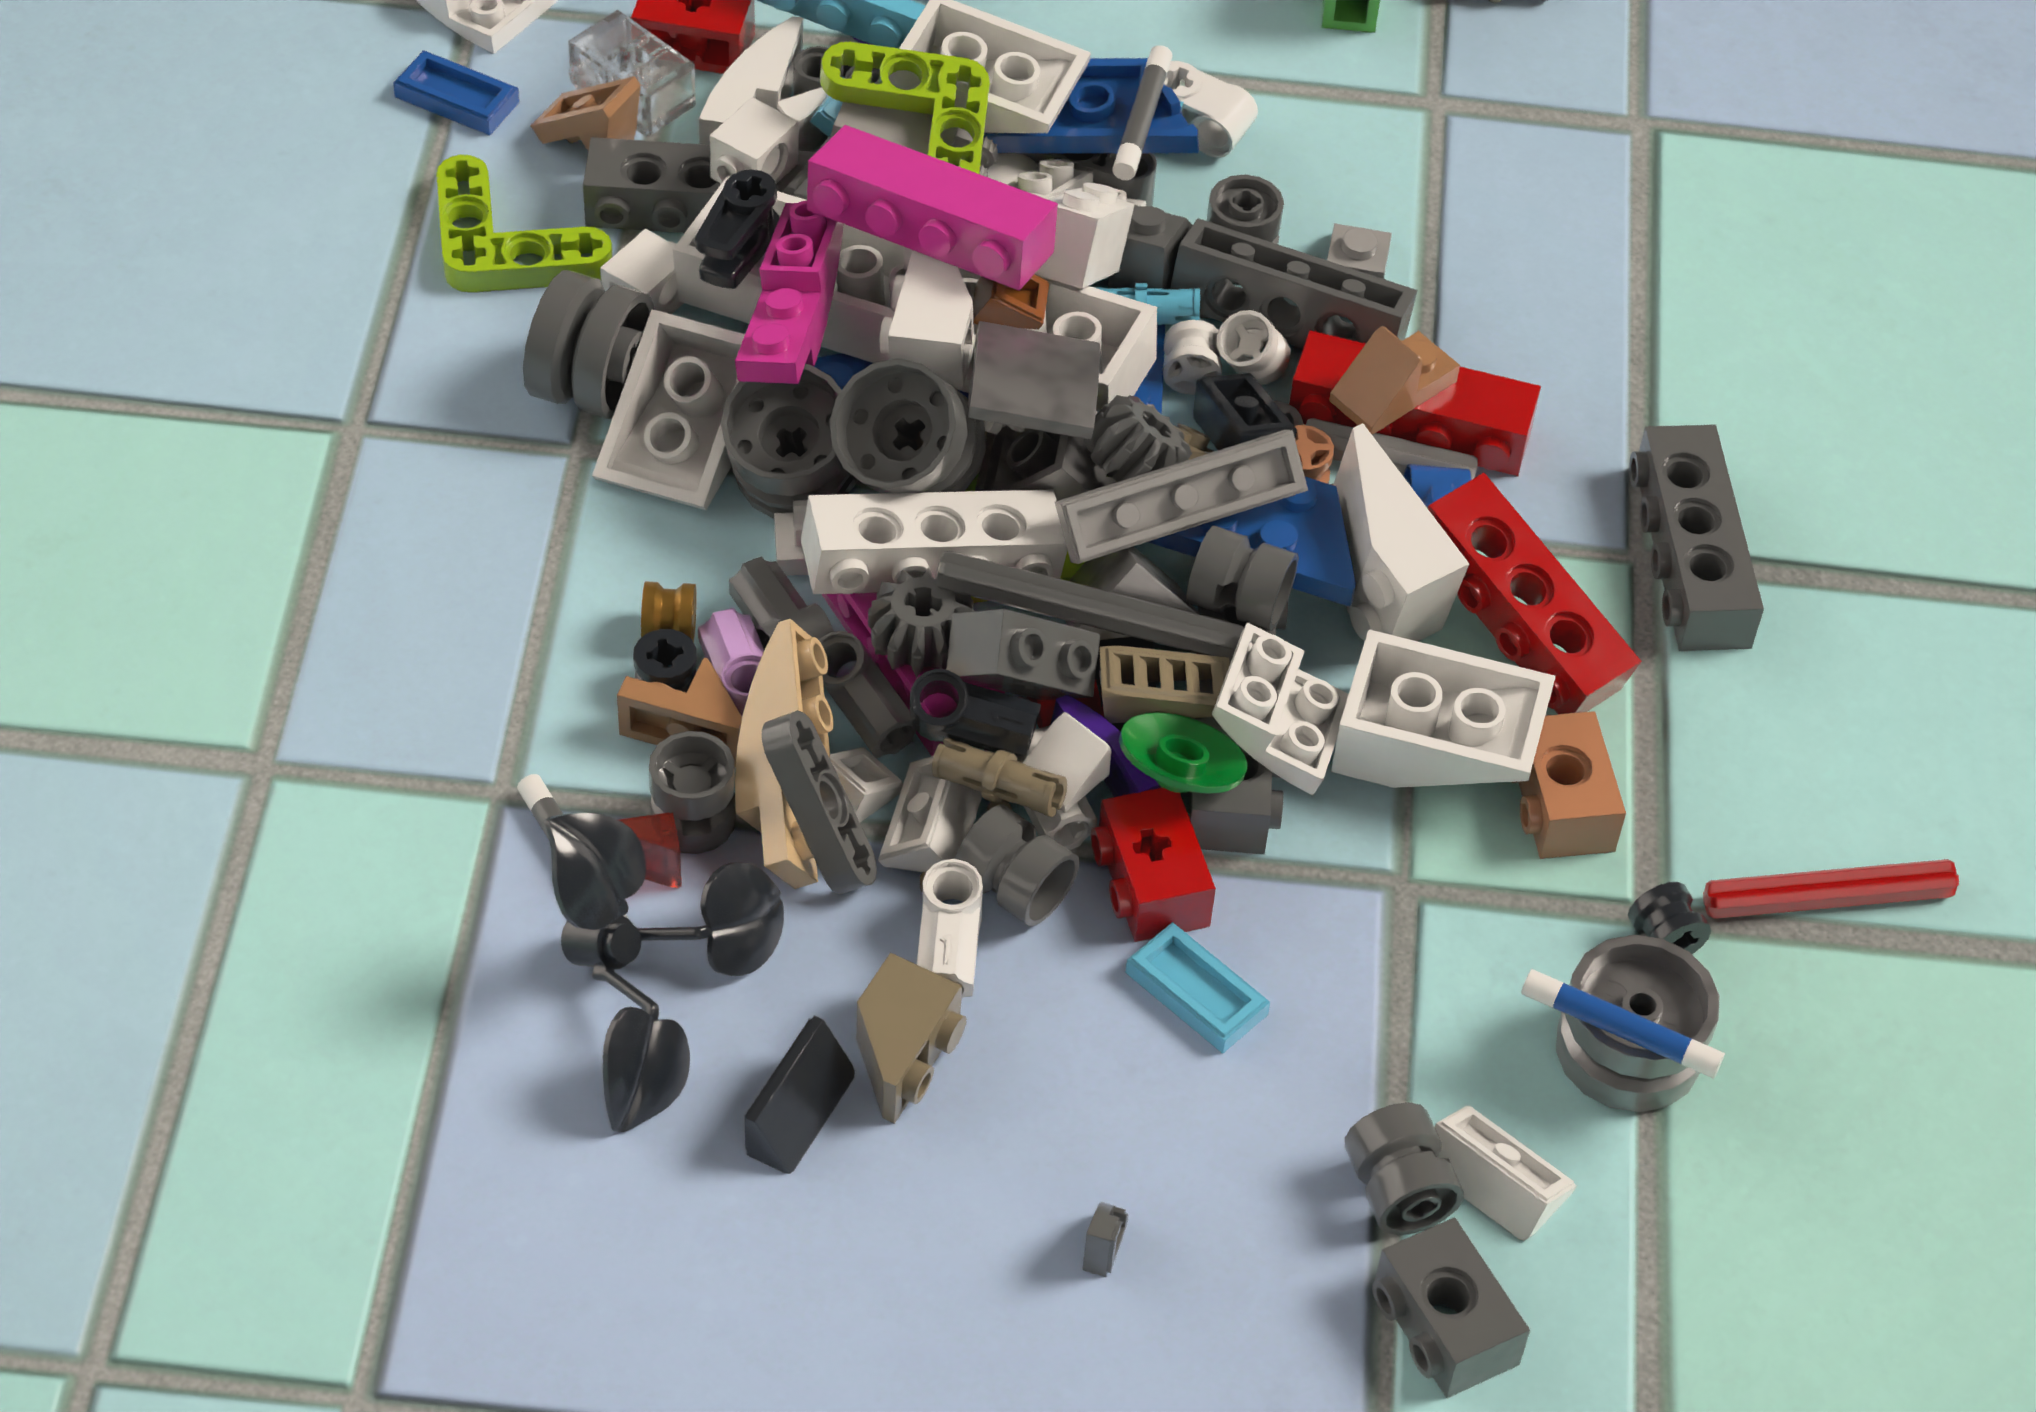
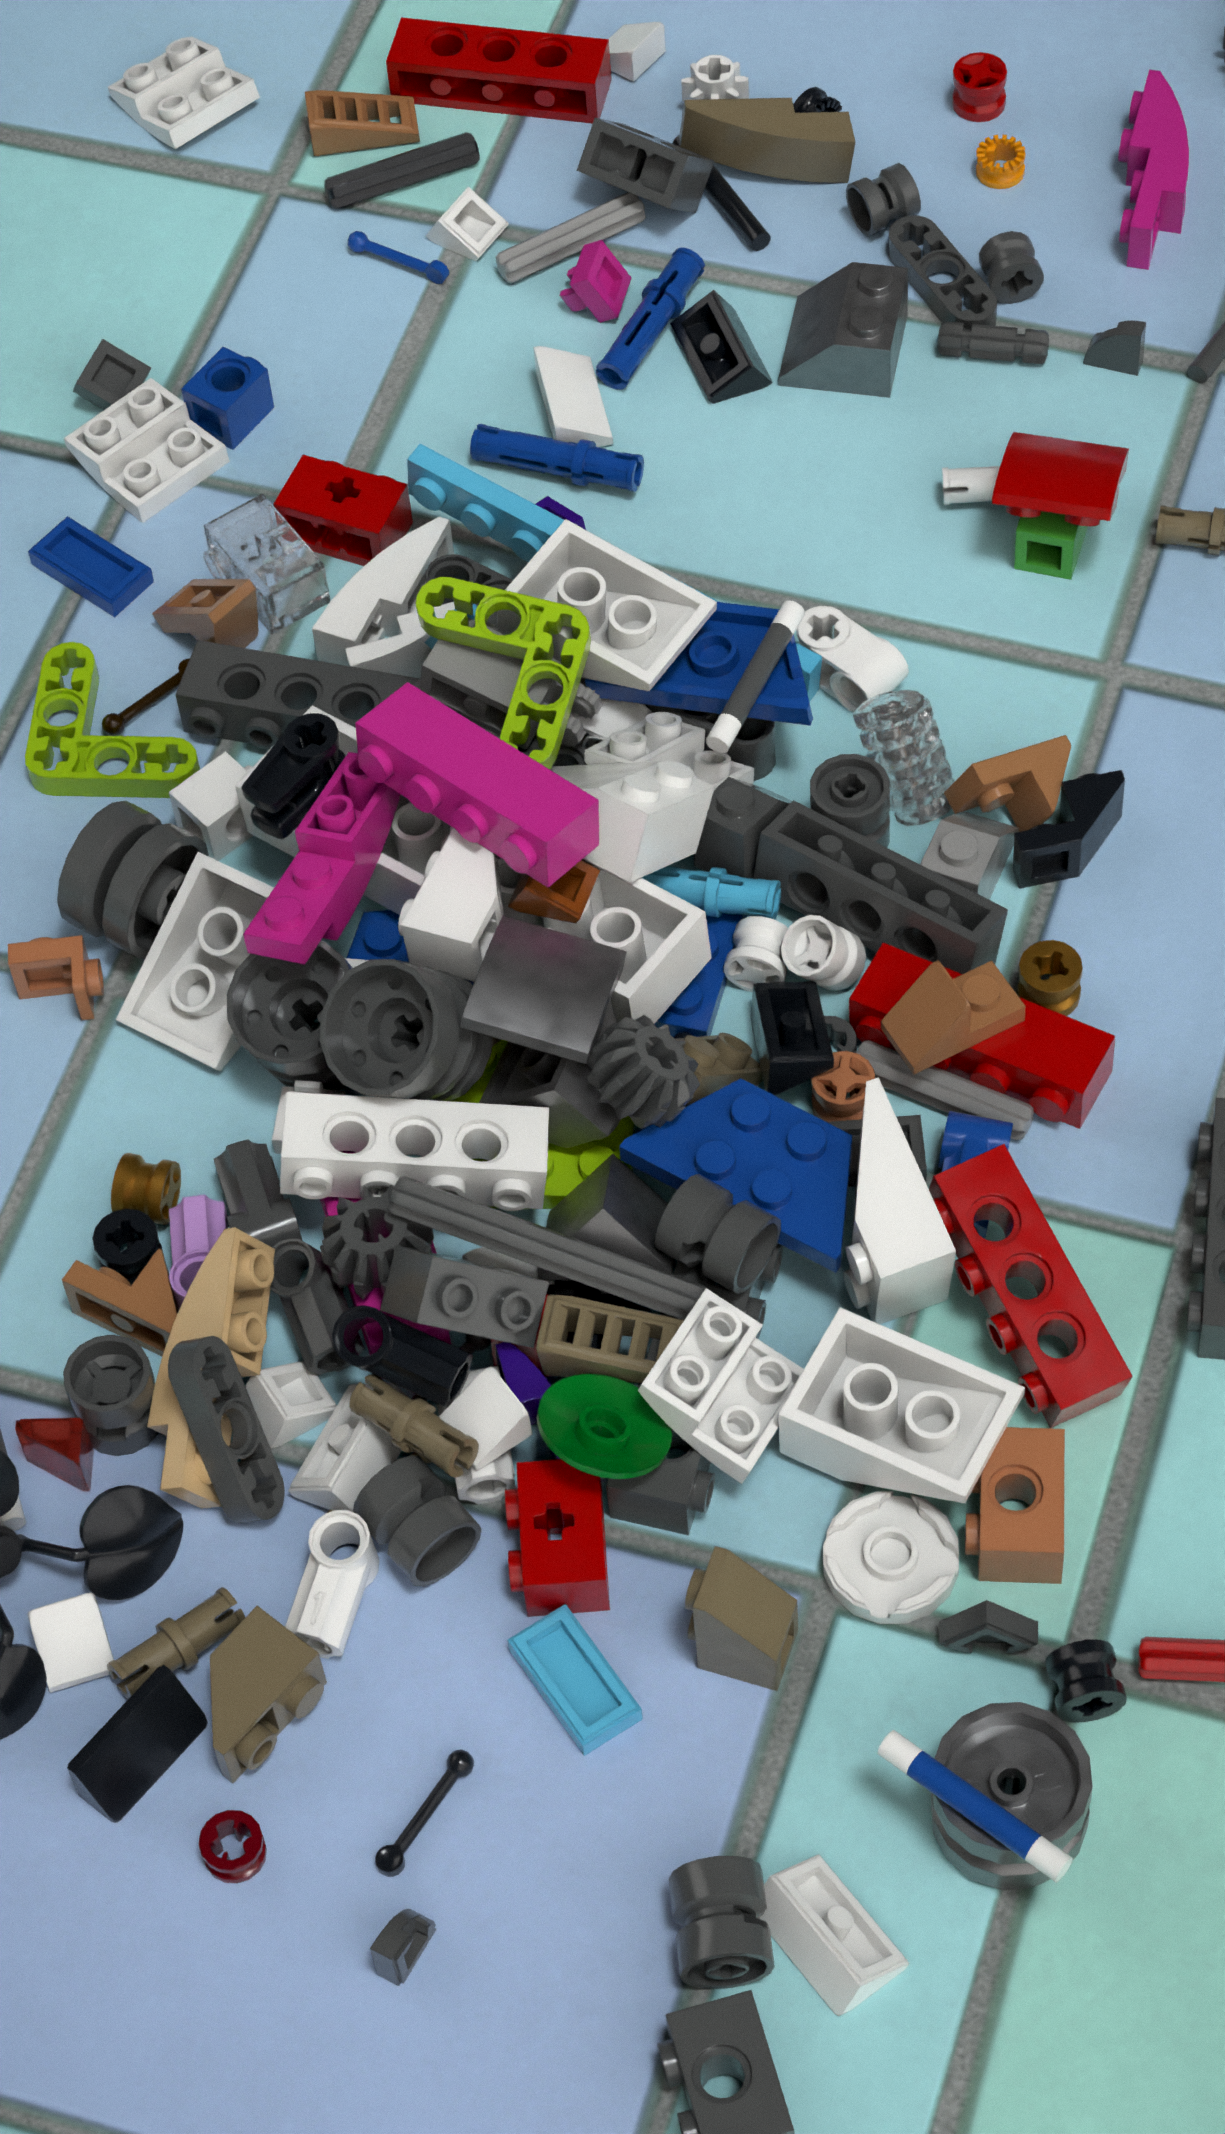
camera: 20 degrees right, 5 degrees up
white brick [710,97,798,184] -> none
light grey tile [1055,430,1308,564] -> none
none -> nougat bracket [8,935,104,1020]
none -> white slope [27,1592,114,1693]
none -> dark brown hinge [101,658,190,736]
none -> dark tan pin [107,1587,245,1699]
none -> dark red bush [199,1810,267,1883]
none -> black hinge [375,1749,474,1877]
none -> dark tan slope [685,1546,798,1691]
none -> white tile [823,1491,959,1624]
none -> clear piece [853,690,955,826]
none -> dark grey tile [939,1600,1038,1653]
none -> medium nougat slope [944,735,1072,832]
none -> black slope [1013,770,1125,889]
none -> pearl gold wheel [1017,940,1083,1016]

